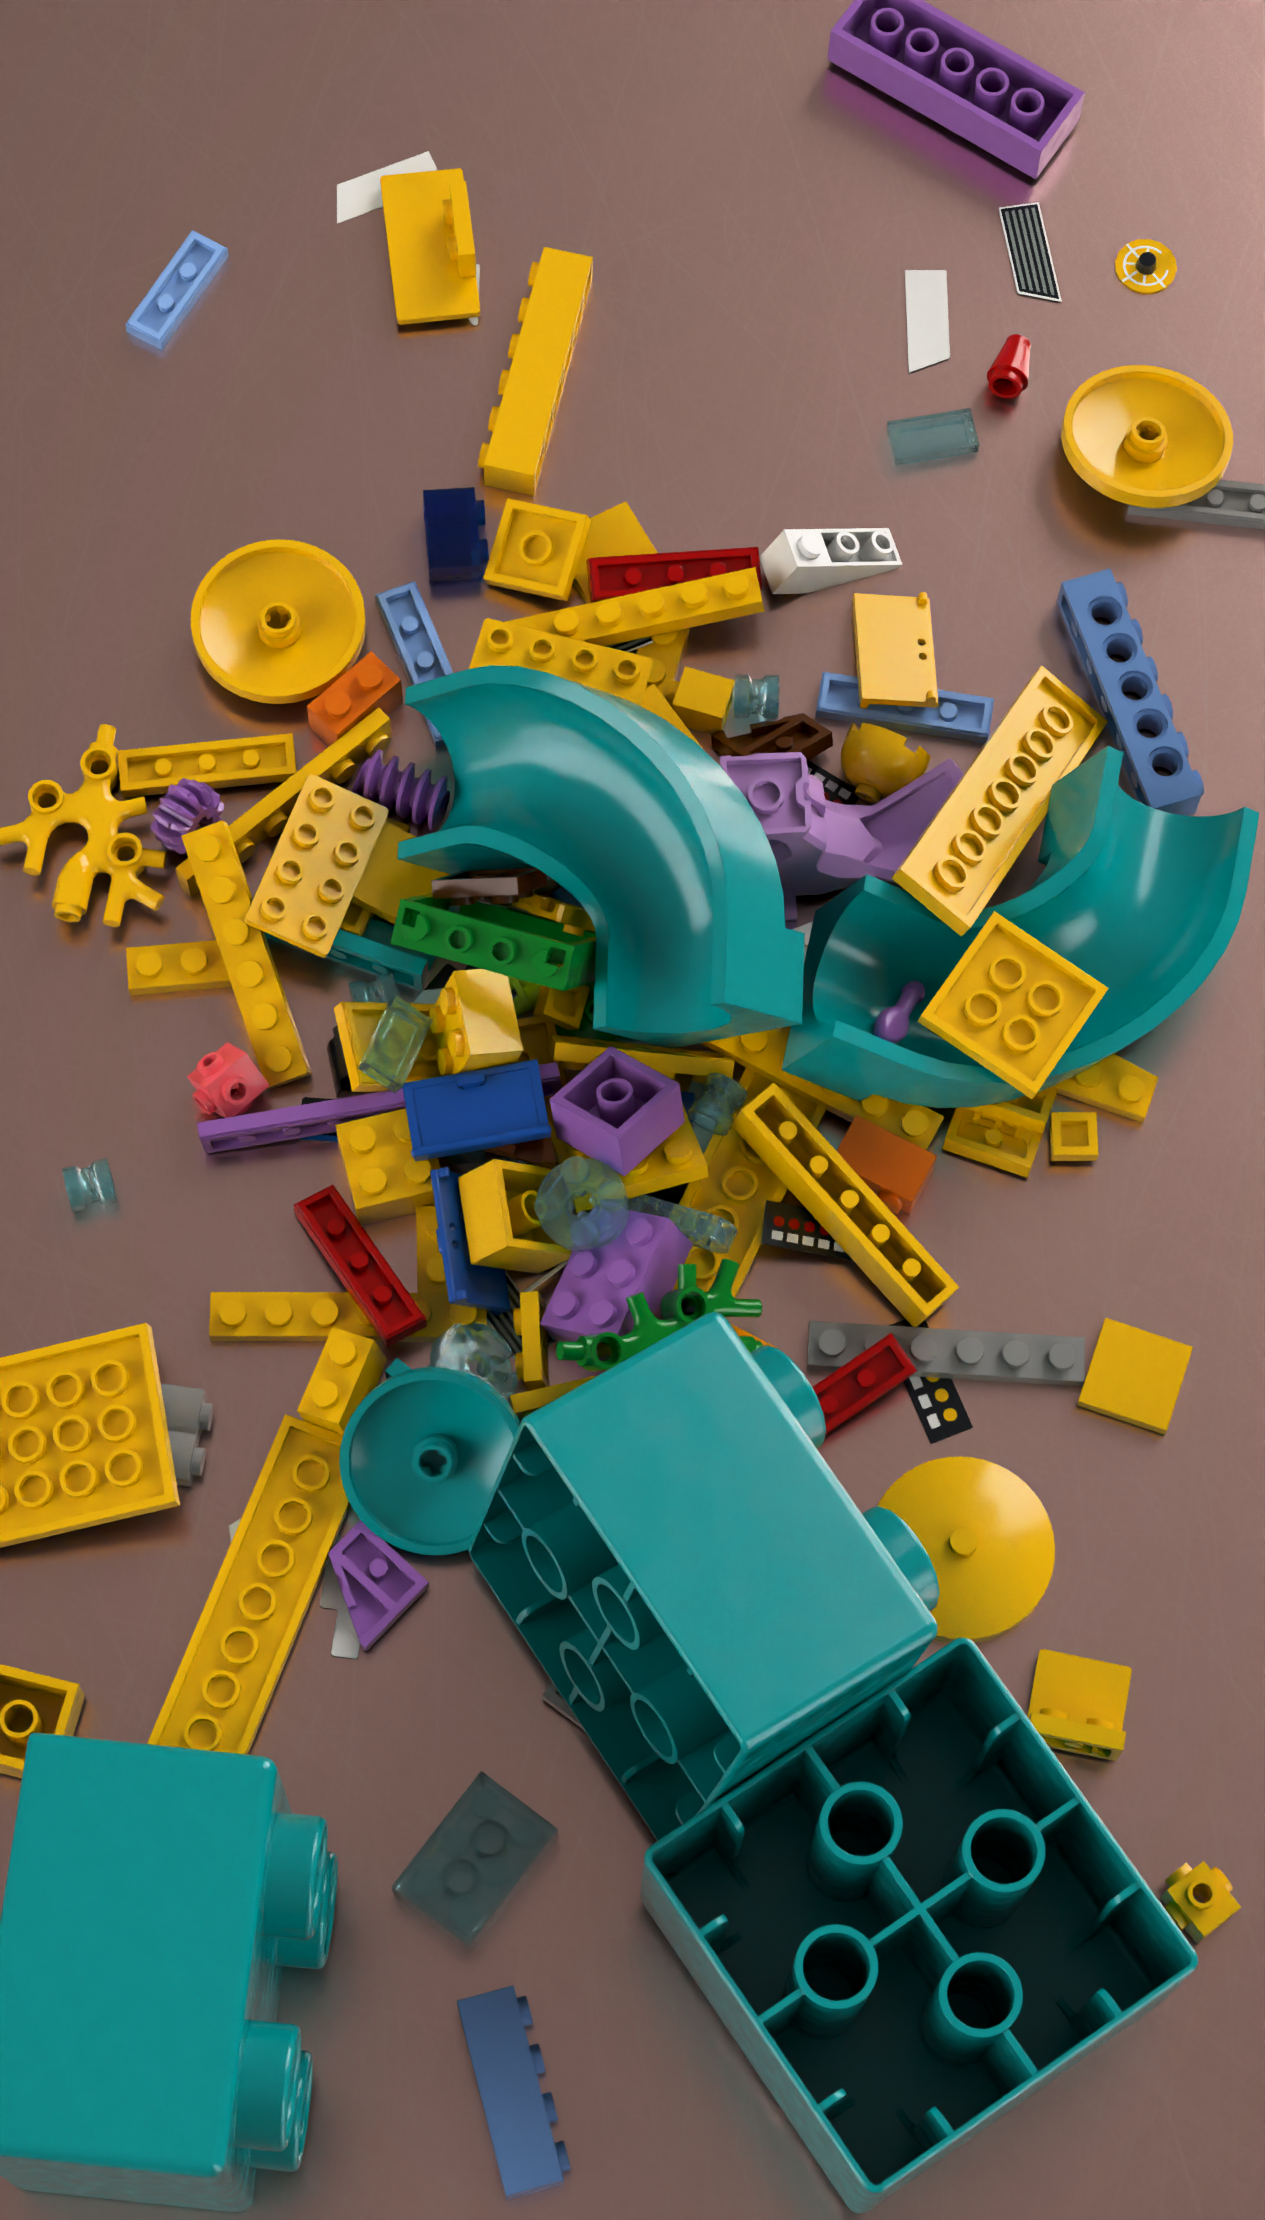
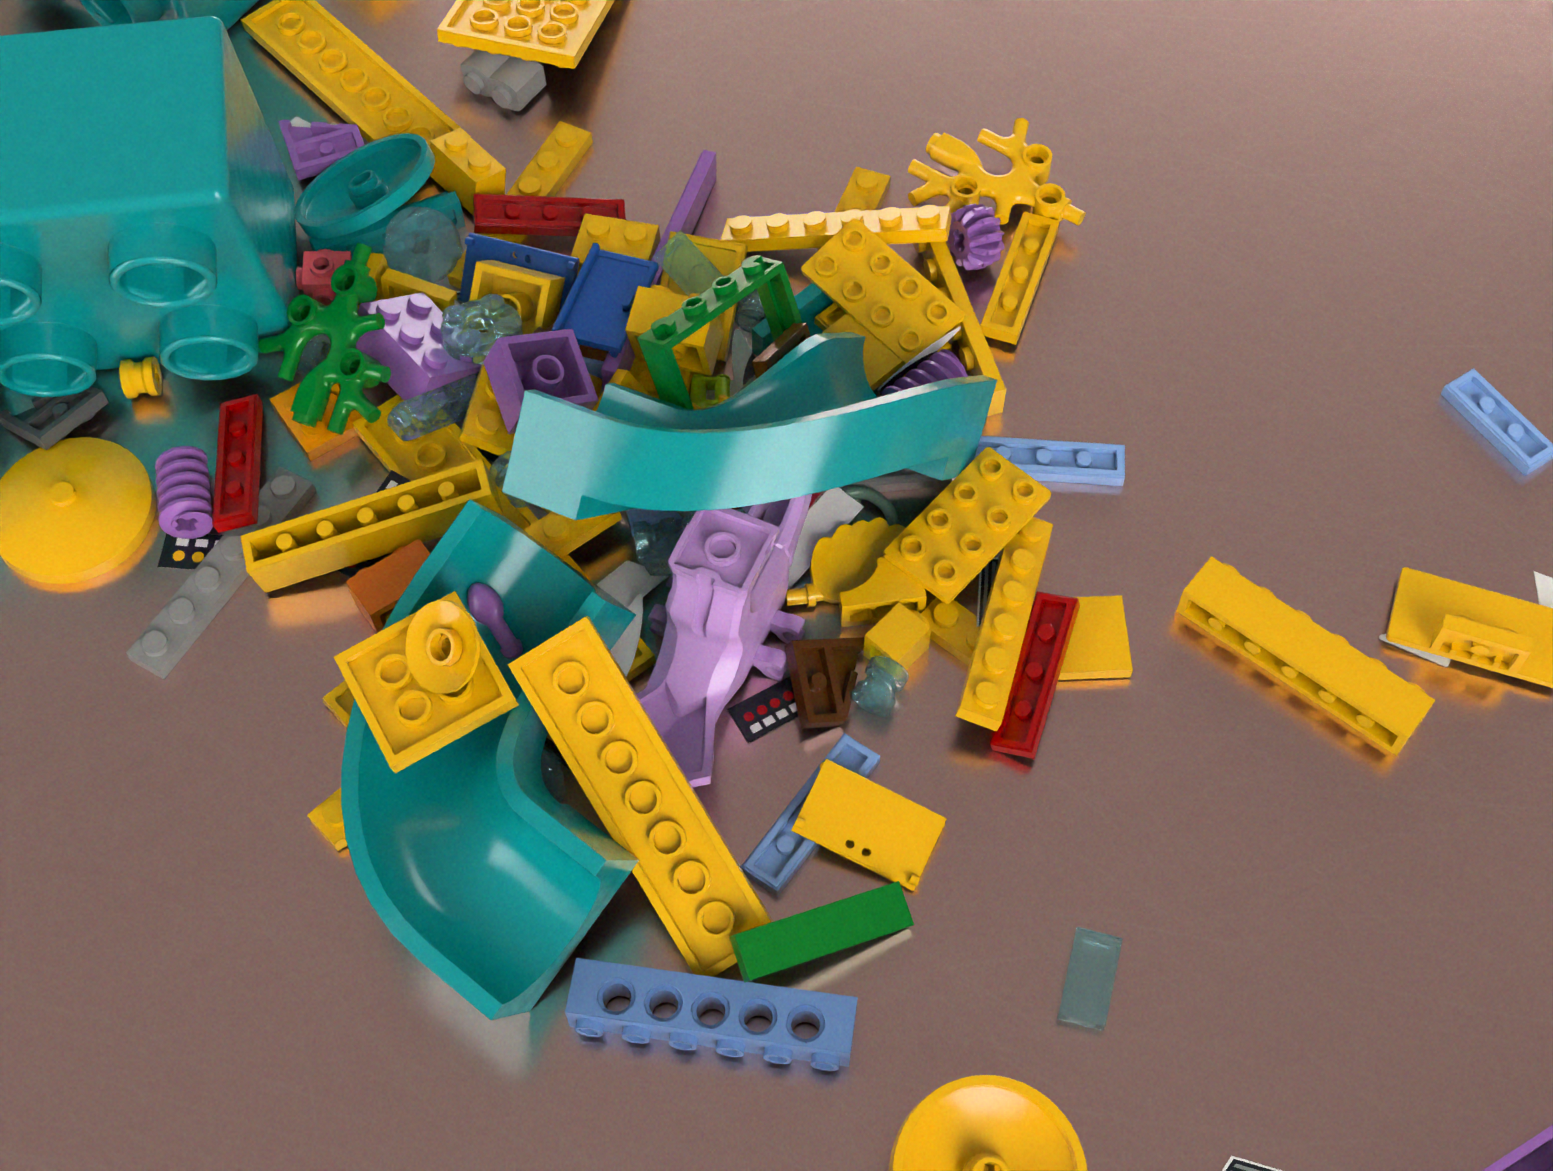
camera: 120 degrees right, 10 degrees down
clear light blue wheel [62,1158,117,1212] -> none
coral brick [187,1042,270,1118] -> none
yellow dish [191,539,366,704] -> none
orange brick [307,651,403,747] -> none
clear blue brick [423,487,489,581] -> none
yellow plate [483,498,591,601] -> none
white slope [759,528,902,594] -> none
yellow cylinder [841,723,931,804] -> none
white sticker [905,270,950,373] -> none
red cone [987,334,1031,399] -> none
yellow plate [1049,1112,1099,1161] -> none
yellow tile [1077,1317,1193,1435] -> none
none -> medium lavender piece [155,446,213,539]
none -> yellow dish [405,600,480,694]
none -> green tile [729,881,914,983]
none -> white sticker [878,326,961,395]

